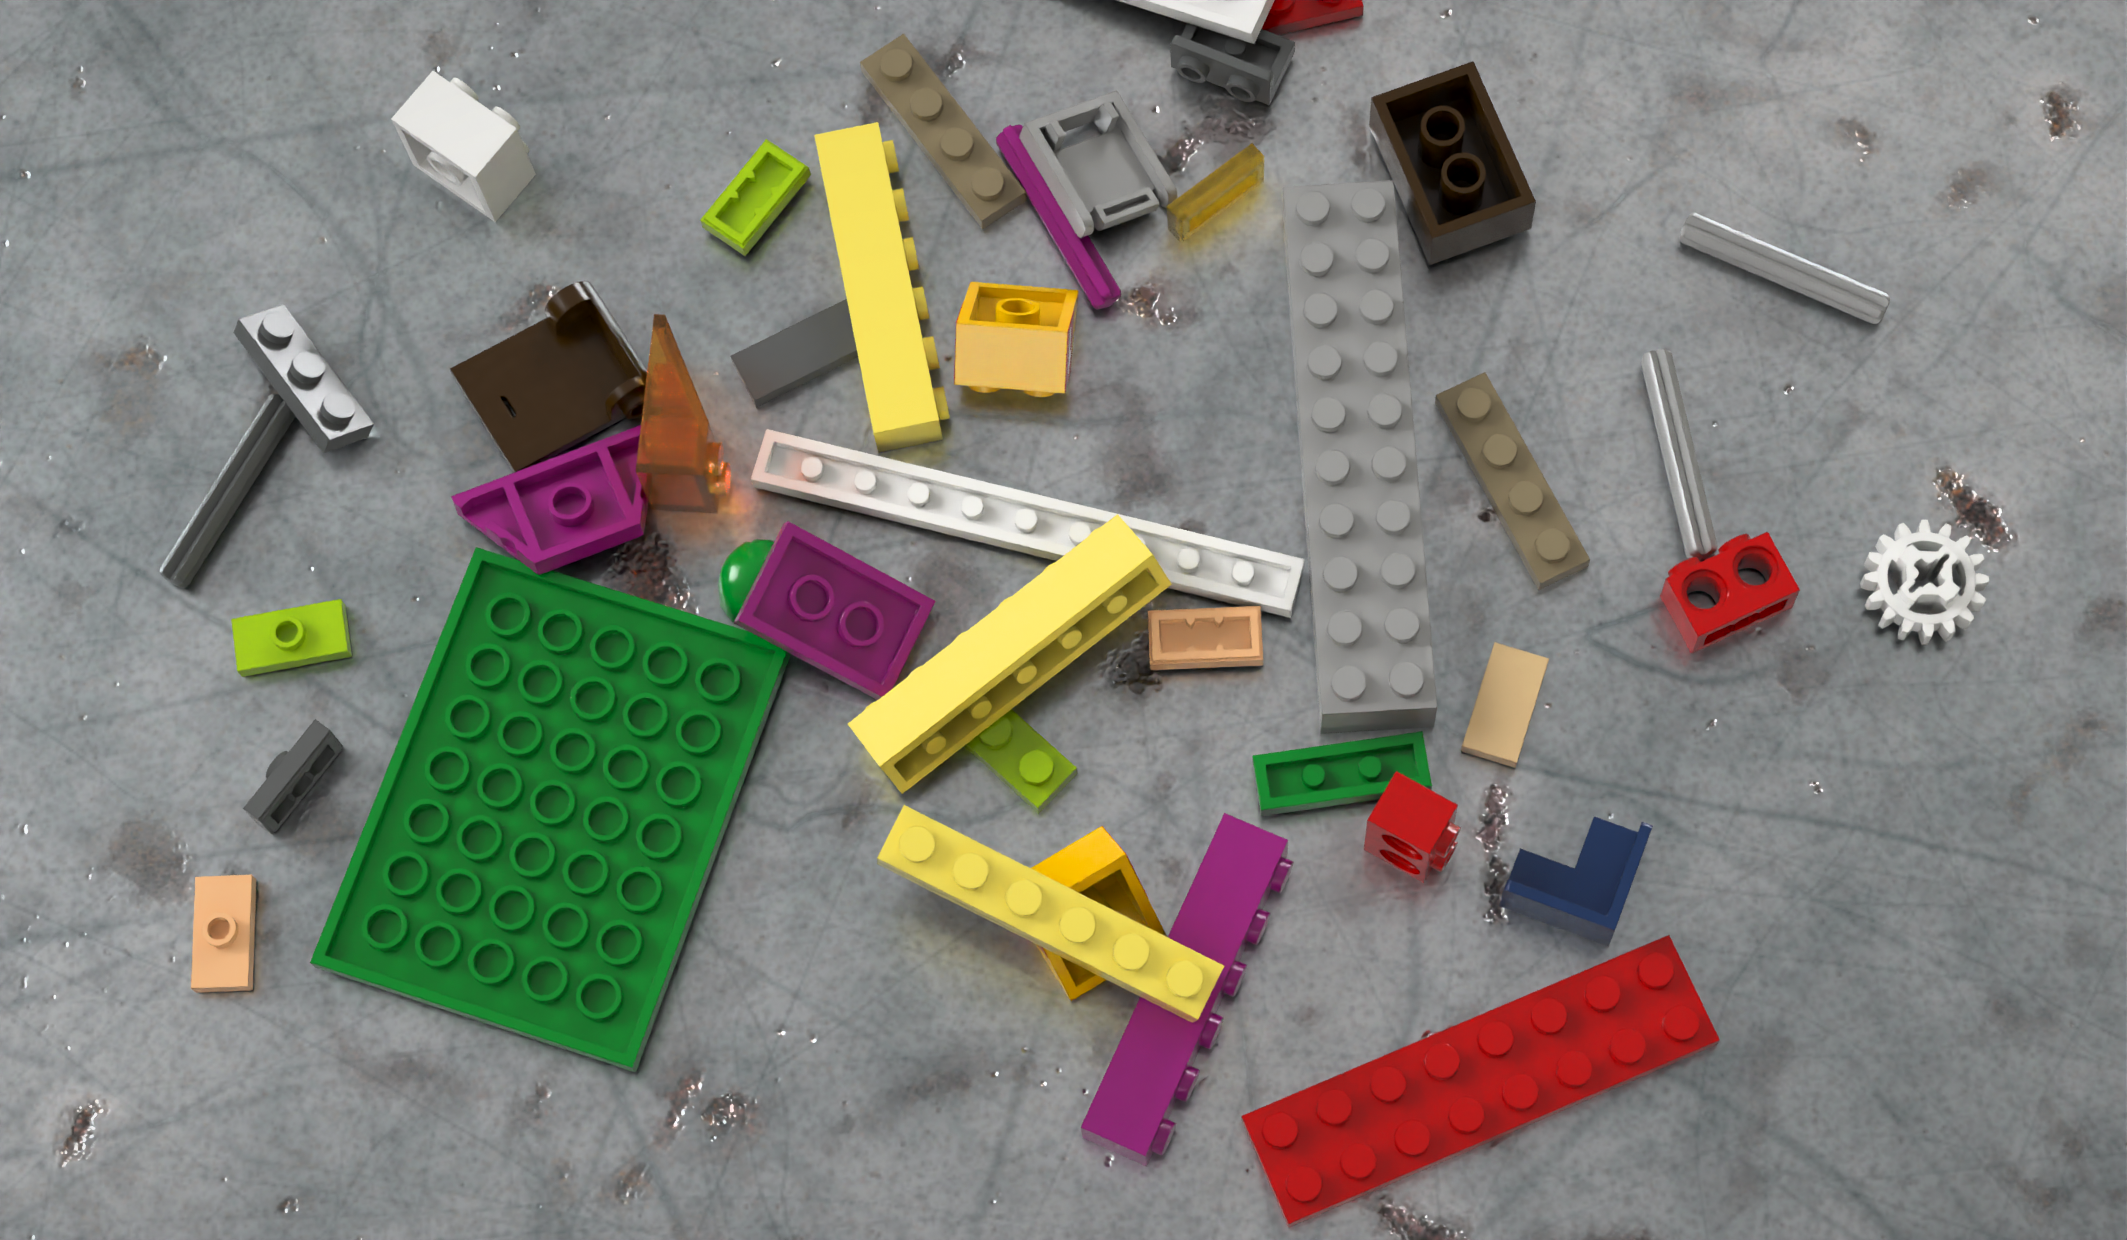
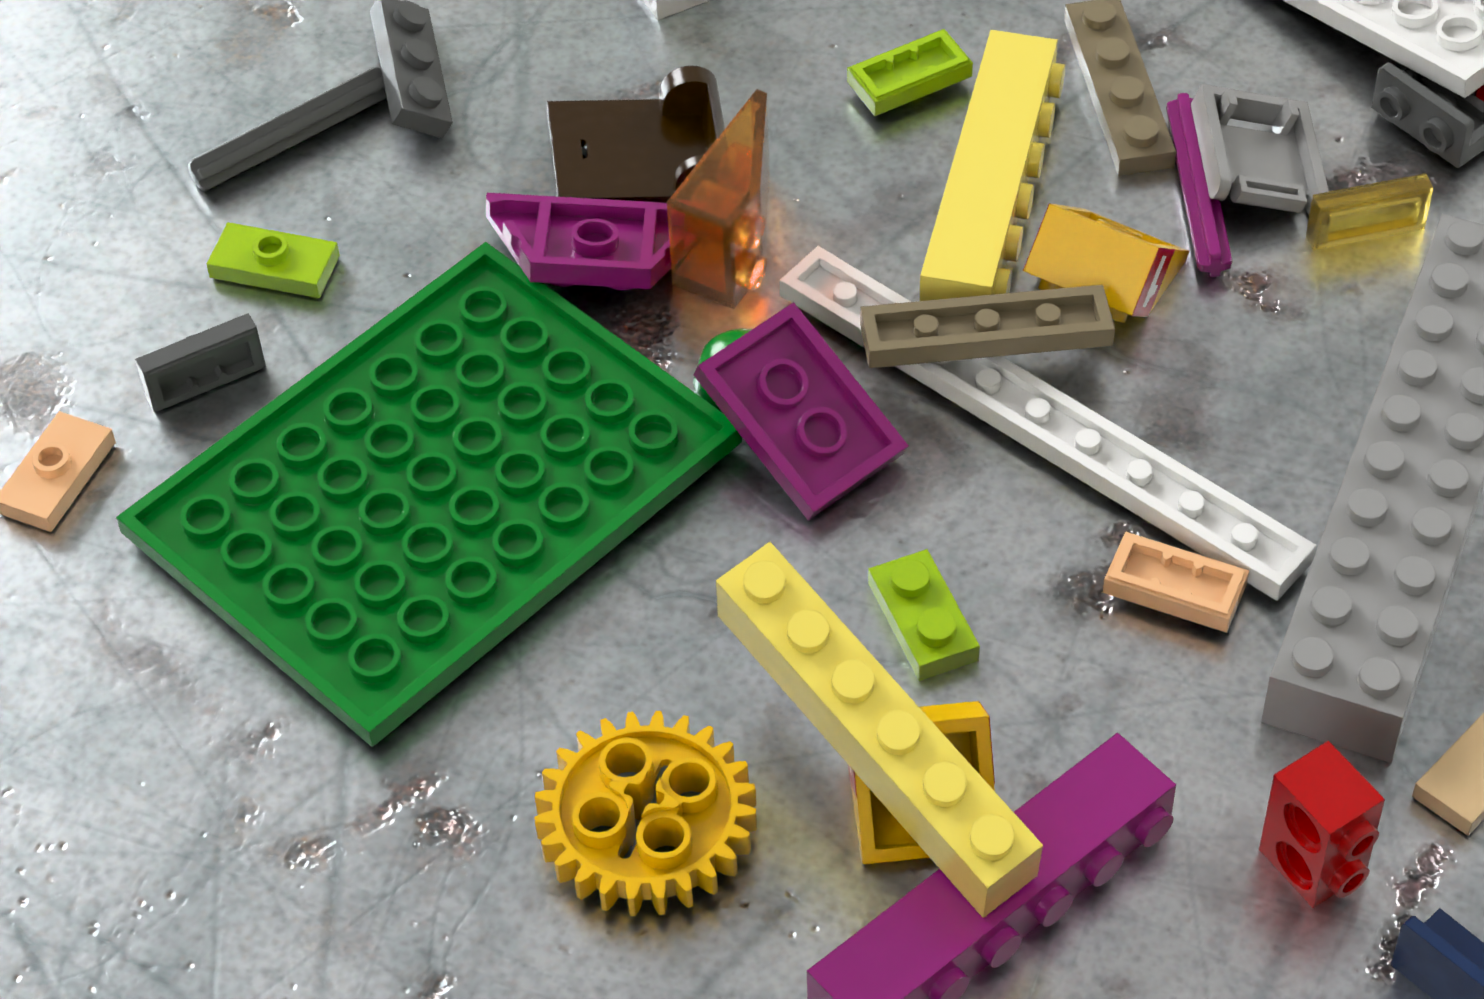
camera: 20 degrees right, 20 degrees down
dark grey tile [730,299,858,408] -> none
light yellow brick [848,514,1172,794] -> none
green plate [1252,731,1432,816] -> none
none -> yellow gear [534,710,757,916]
none -> dark tan plate [860,285,1115,368]

